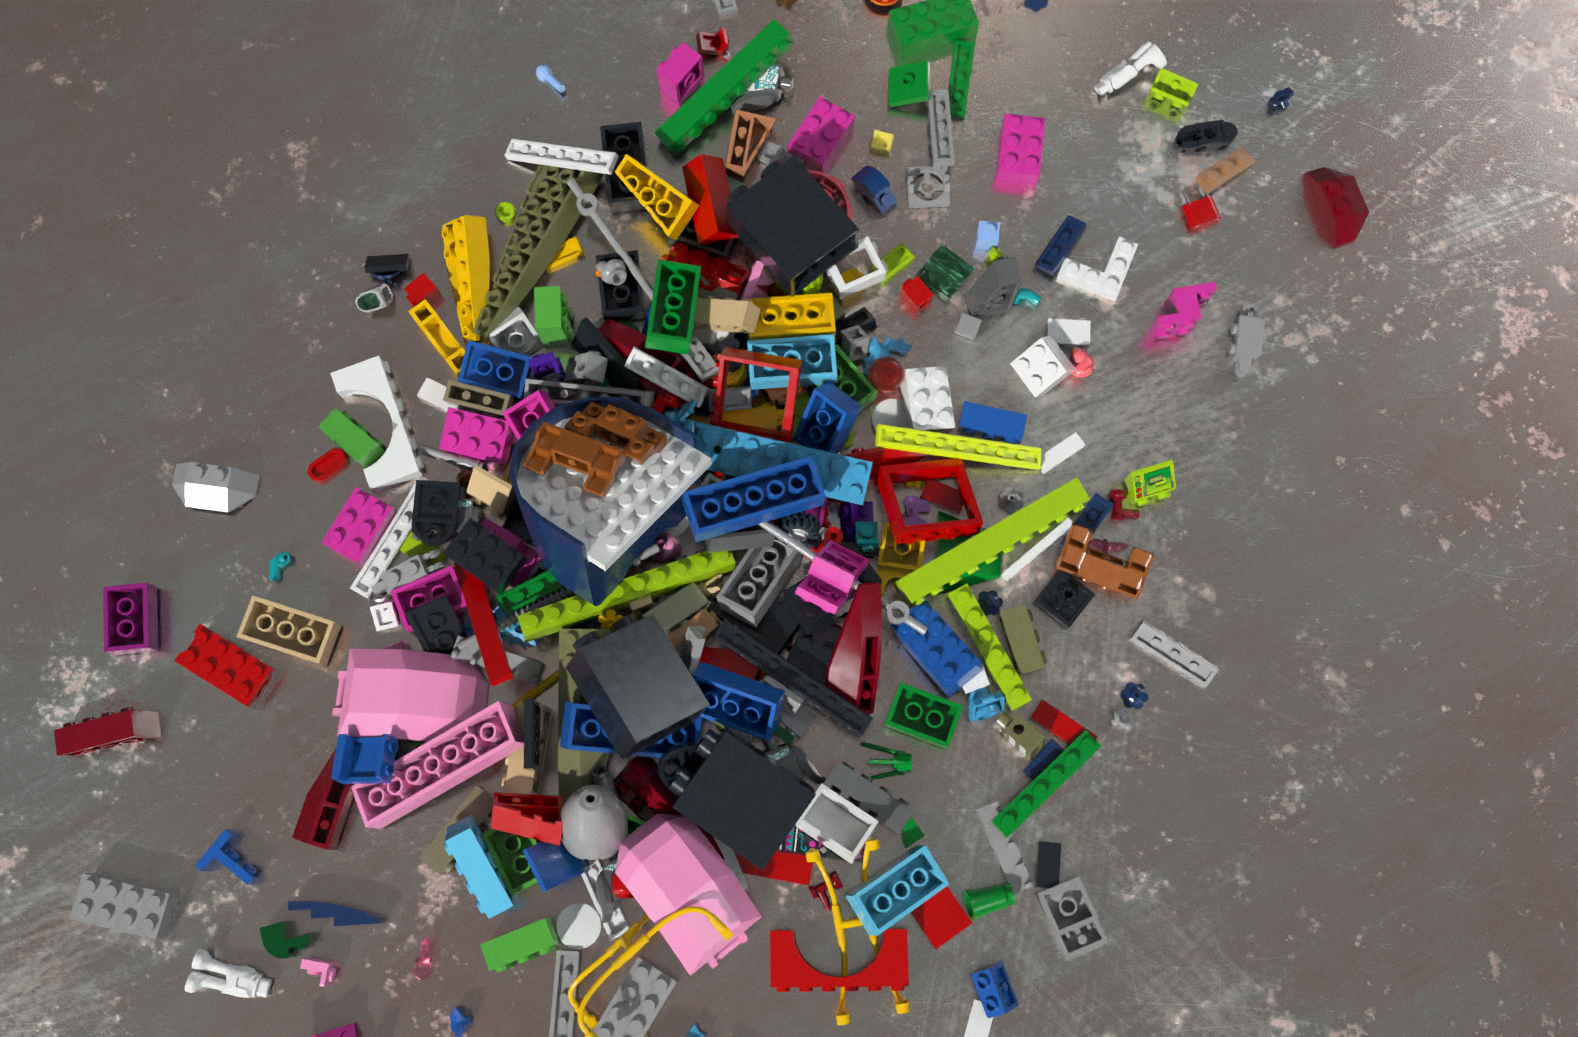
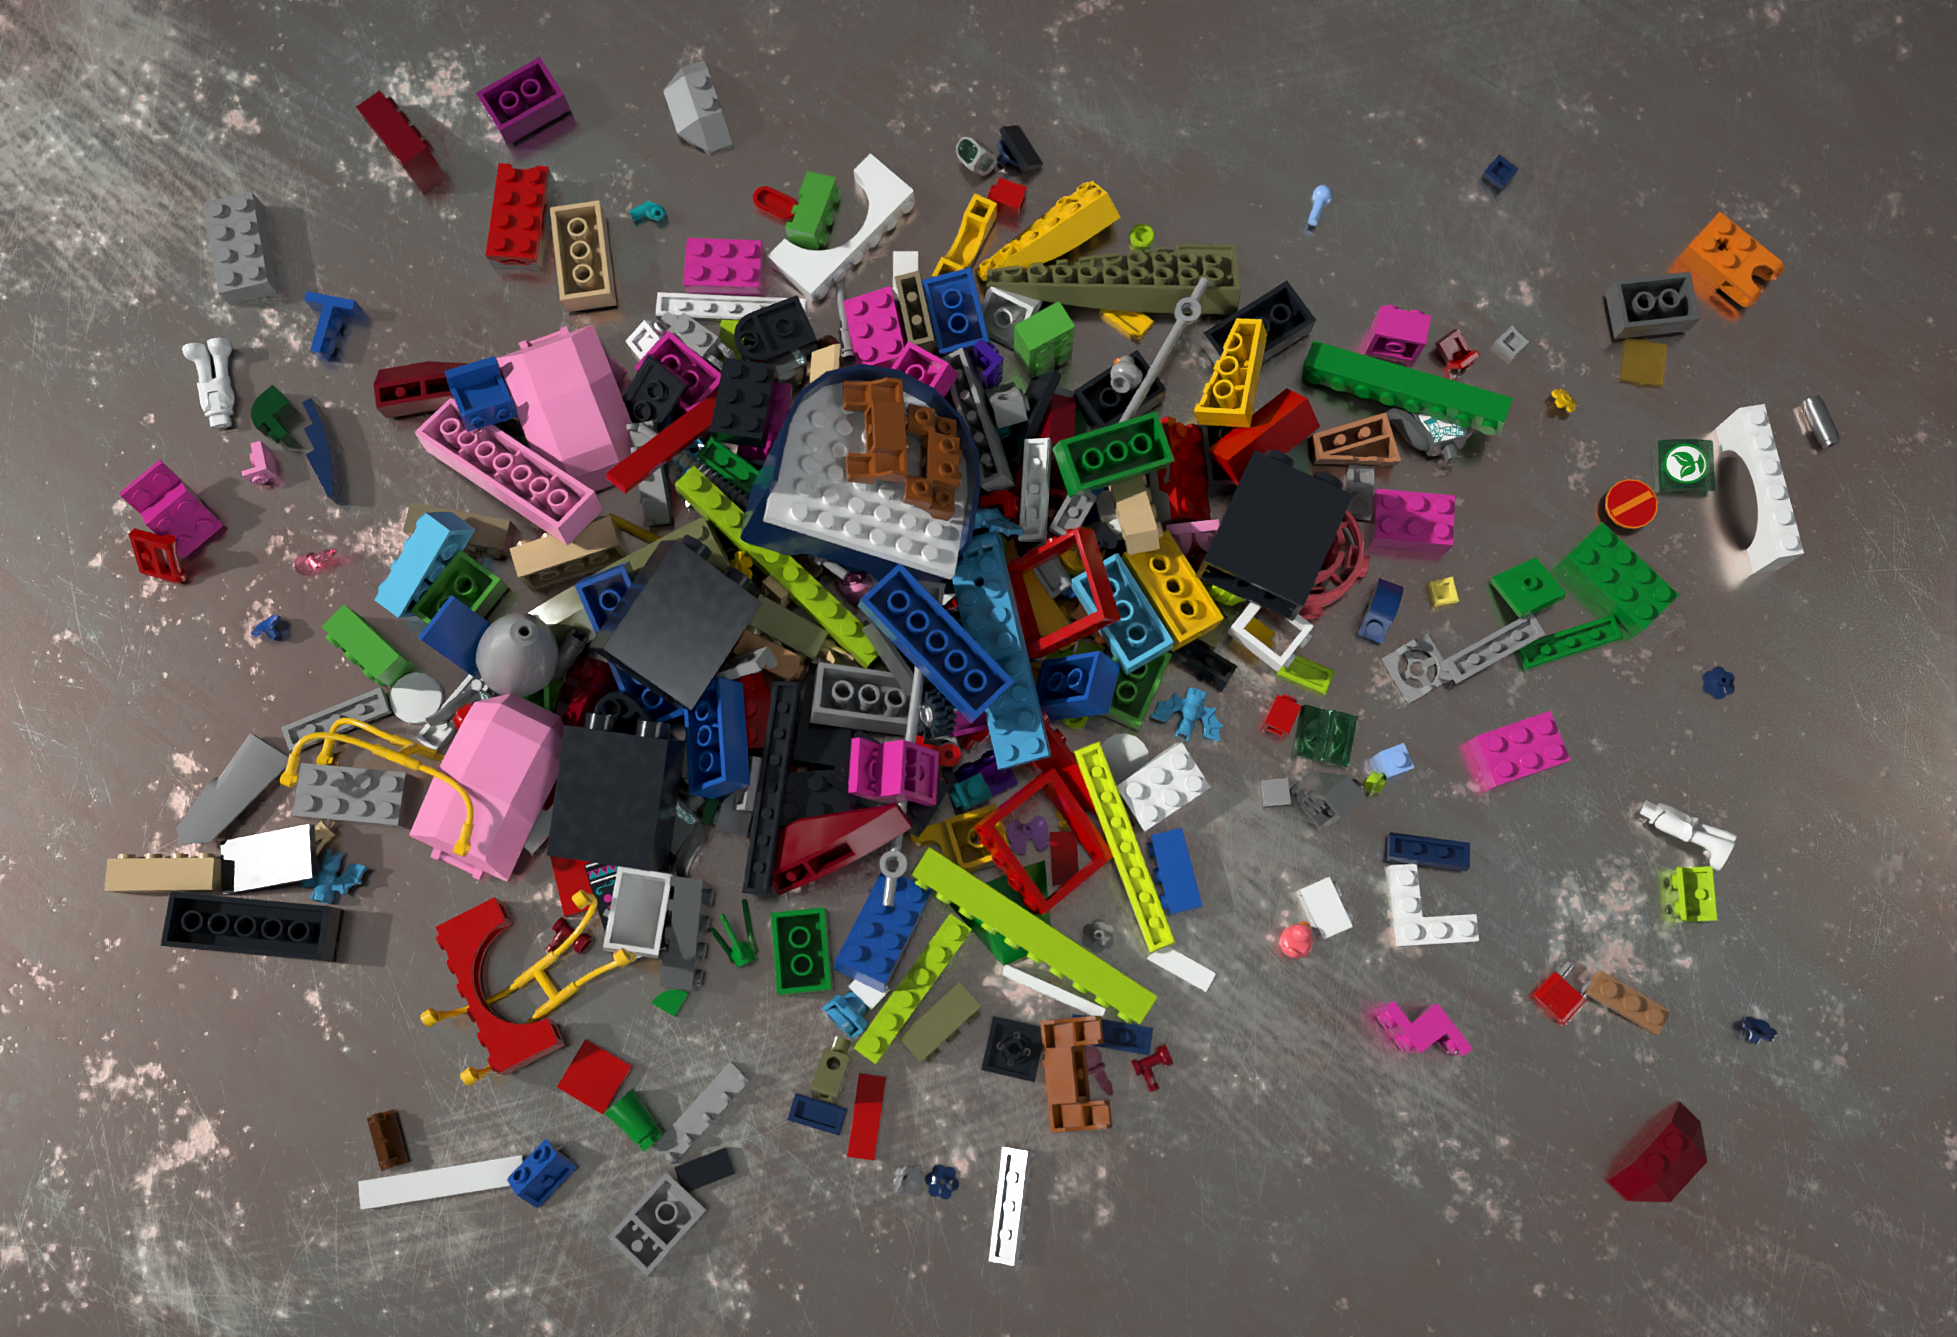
camera: 65 degrees right, 0 degrees up
red wedge [491,792,563,846] -> none
white tile [504,138,619,175] -> none
black tile [523,698,541,771] -> none
light grey brick [840,325,870,361] -> none
medium azure brick [845,845,949,936] -> none
clear red piece [868,356,904,393] -> none
dark blue plant [977,590,1003,616] -> none
green plate [990,730,1101,838] -> none
white brick [1010,336,1076,397] -> none
teal arm [1013,288,1042,306] -> none
lime slope [1122,459,1176,507] -> none
black piece [1173,120,1238,156] -> none
light grey hinge [1228,303,1265,378] -> none

